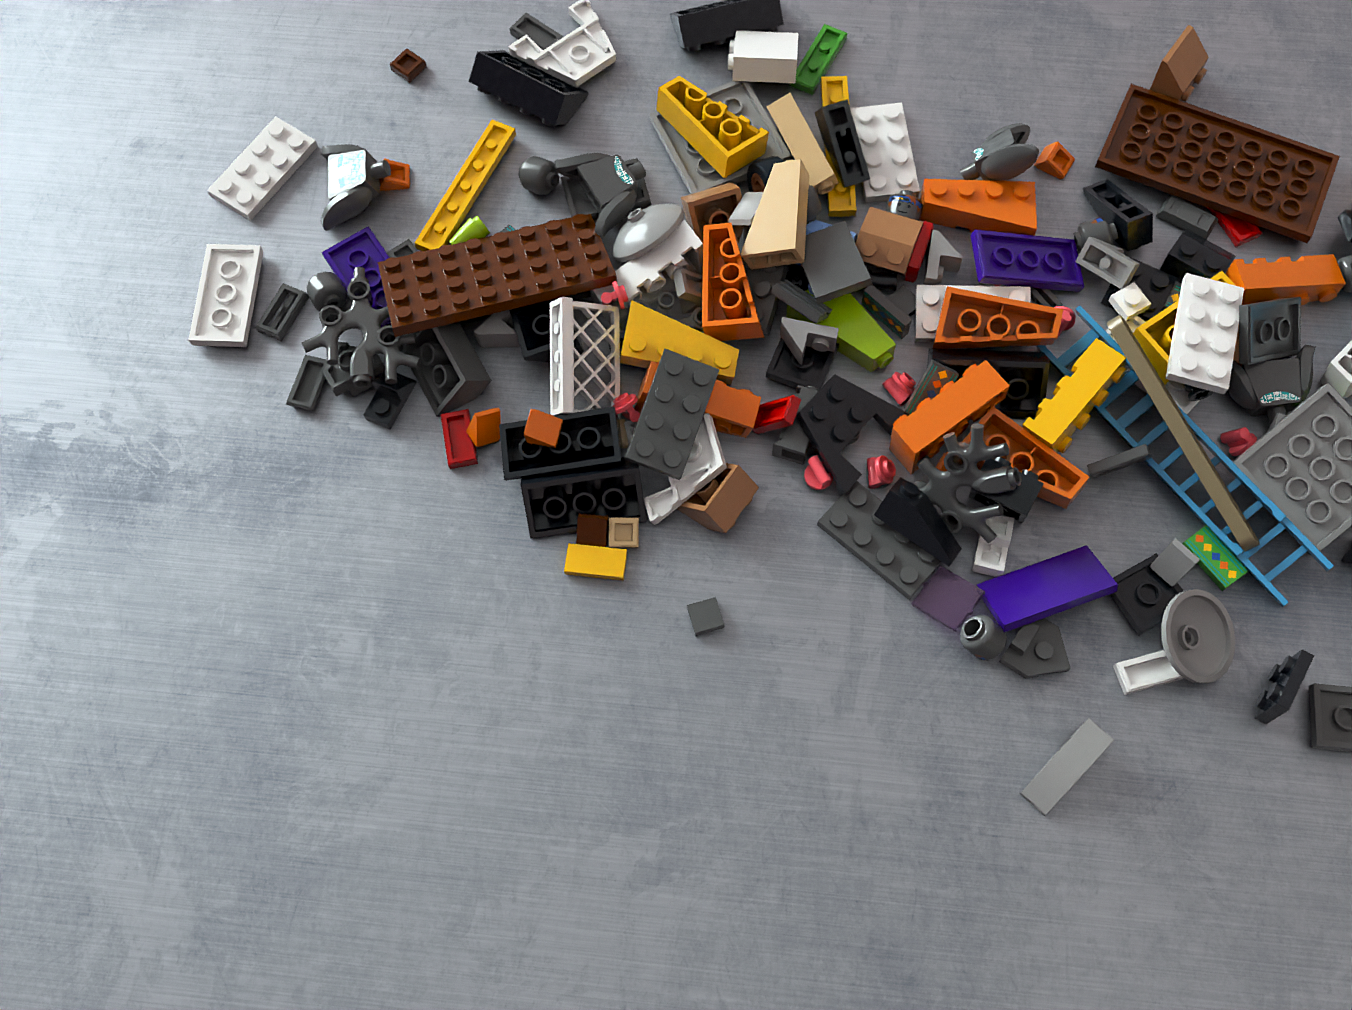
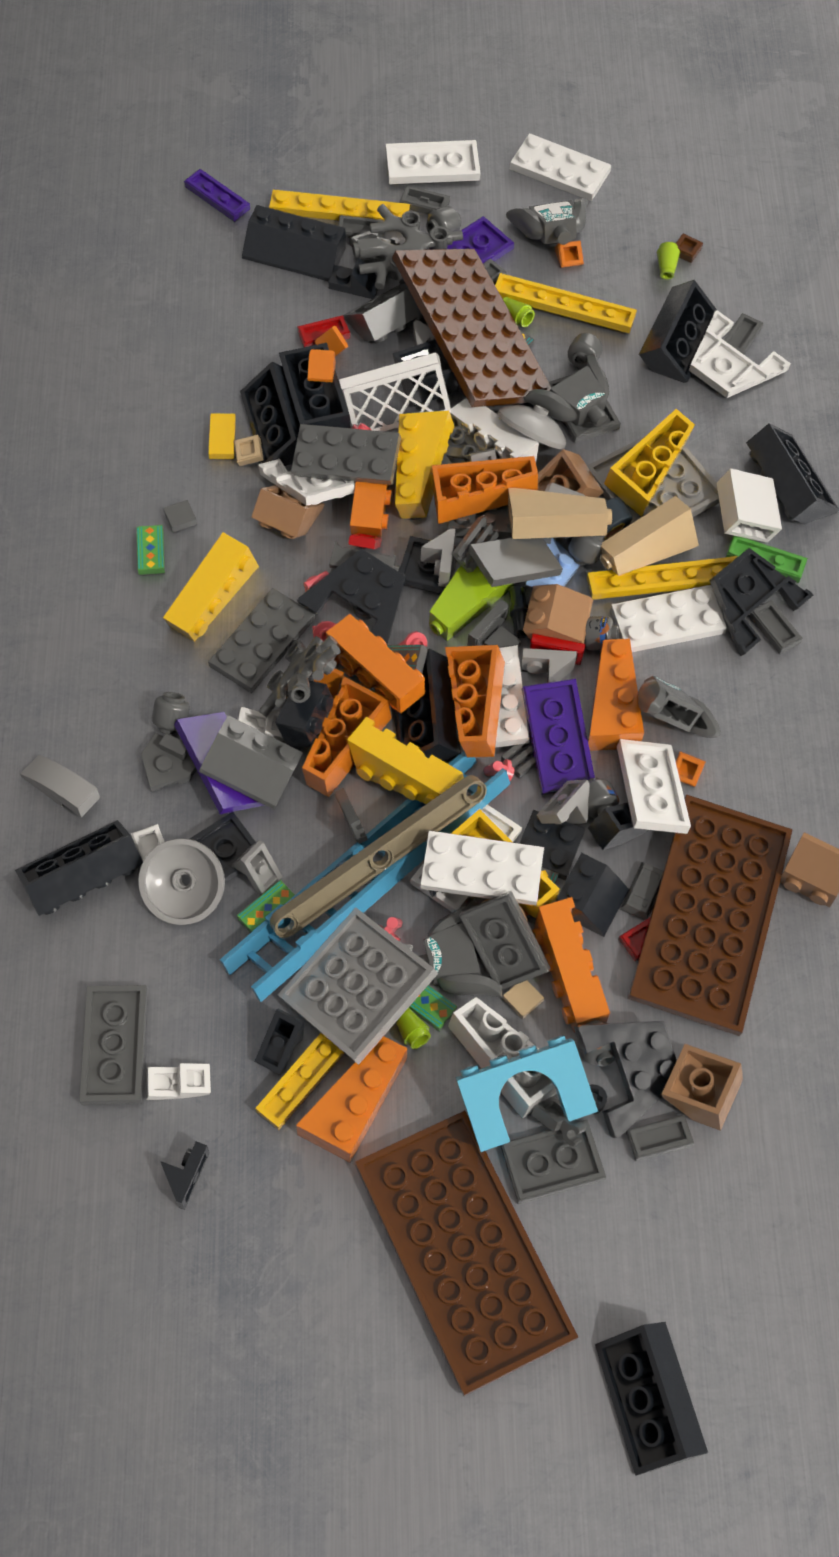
camera: 75 degrees right, 5 degrees down
reddish brown tile [576,513,609,547] -> none
coral plate [601,281,628,309] -> none
black slope [815,99,870,188] -> none
black slope [874,477,962,567] -> none
clear purple piece [912,566,985,632] -> none
white plate [1108,282,1151,321] -> none
black plate [1255,649,1314,724] -> none
none -> black slope [15,820,143,916]
none -> bright green tile [137,525,165,575]
none -> yellow wedge [163,532,259,642]
none -> dark purple tile [184,169,250,222]
none -> dark grey slope [199,715,303,809]
none -> black slope [242,205,346,282]
none -> yellow plate [269,189,410,221]
none -> tan tile [502,981,544,1020]
none -> white plate [617,739,691,834]
none -> lime cone [656,242,680,280]
none -> black wing [709,548,814,656]
none -> dark grey tile [749,600,803,654]

